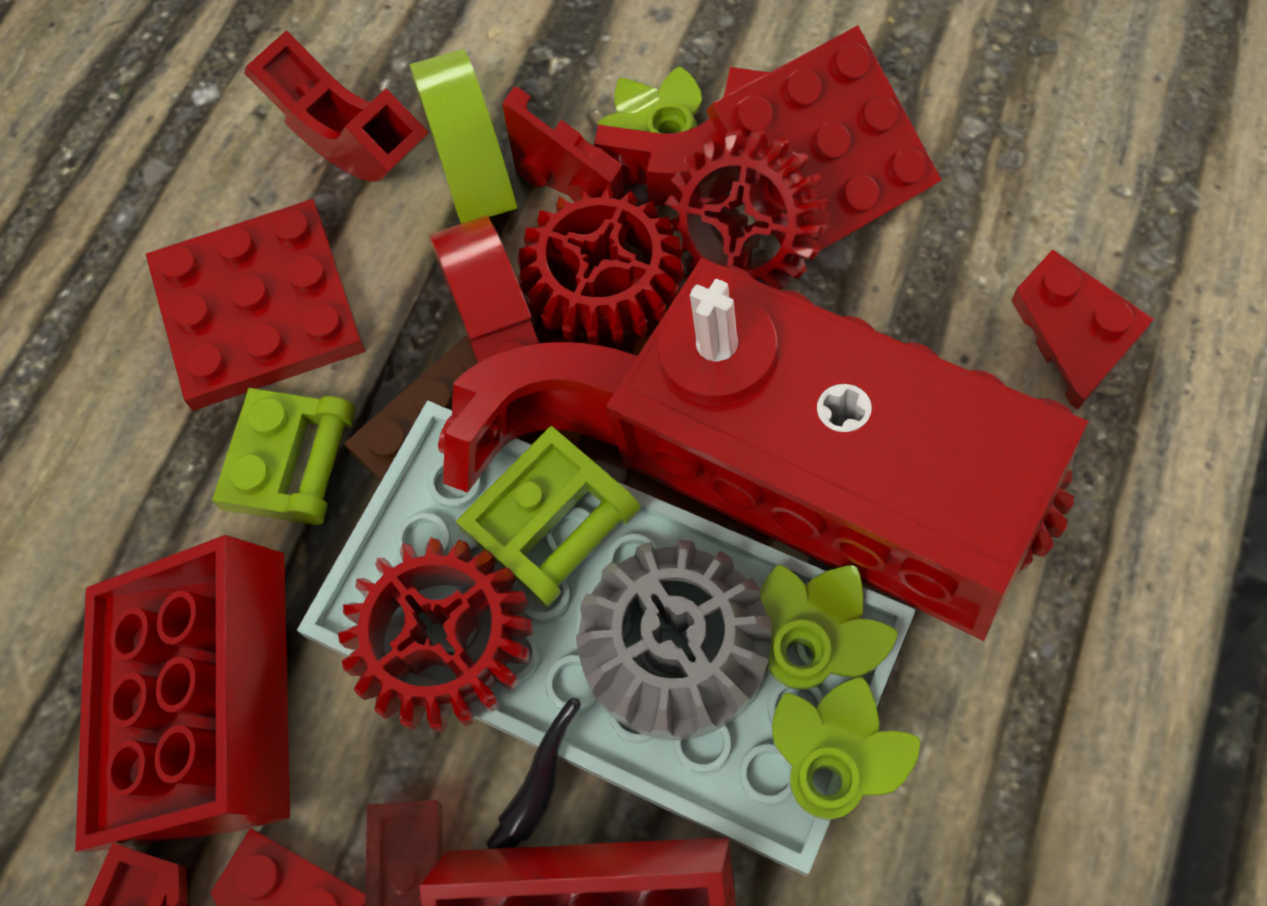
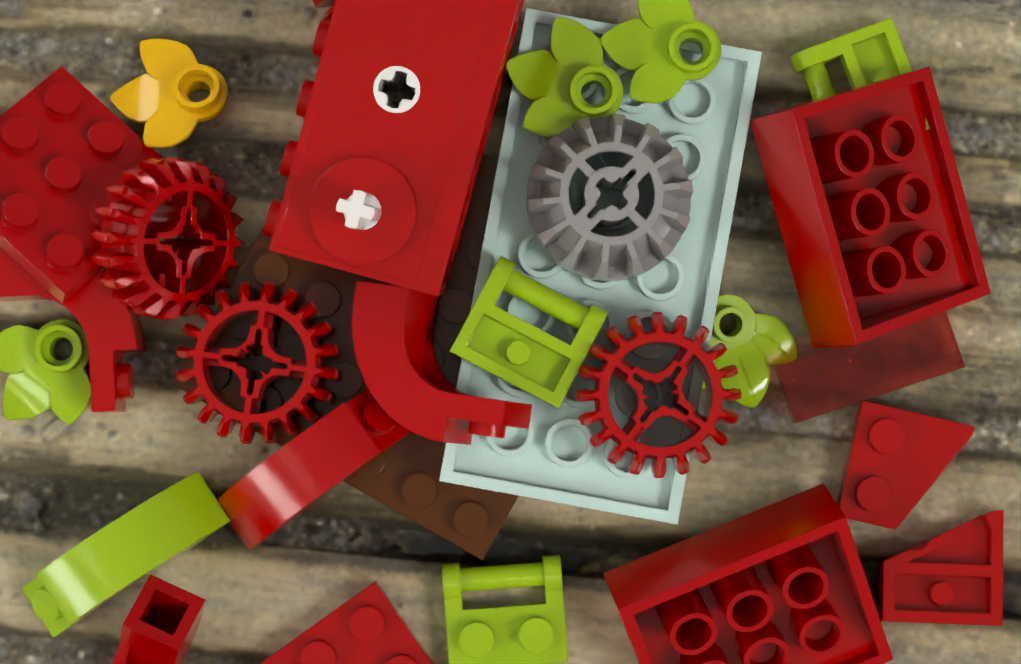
camera: 110 degrees left, 20 degrees up
black animal [486,698,581,849] -> none
red wing [502,86,625,202] -> none
none -> yellow plate [110,38,229,148]
none -> lime plate [702,293,797,408]

